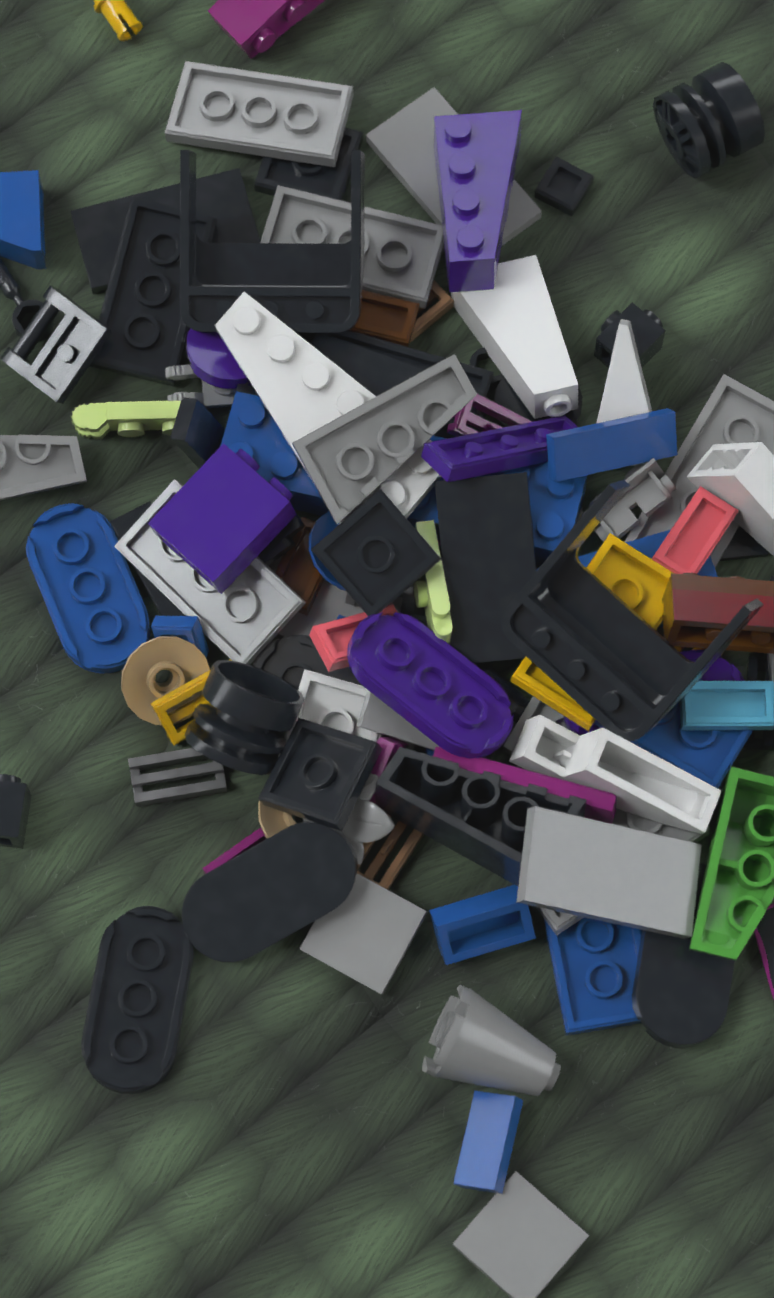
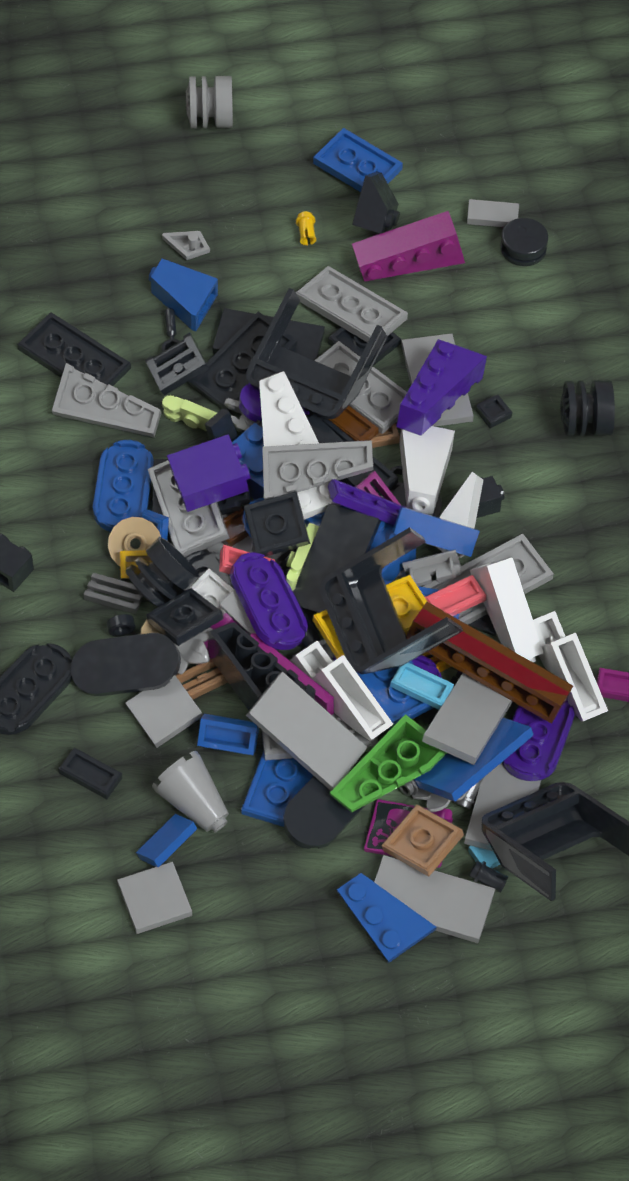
camera: 25 degrees right, 15 degrees down
none -> black tile [59,747,123,799]
none -> black tile [107,614,136,637]

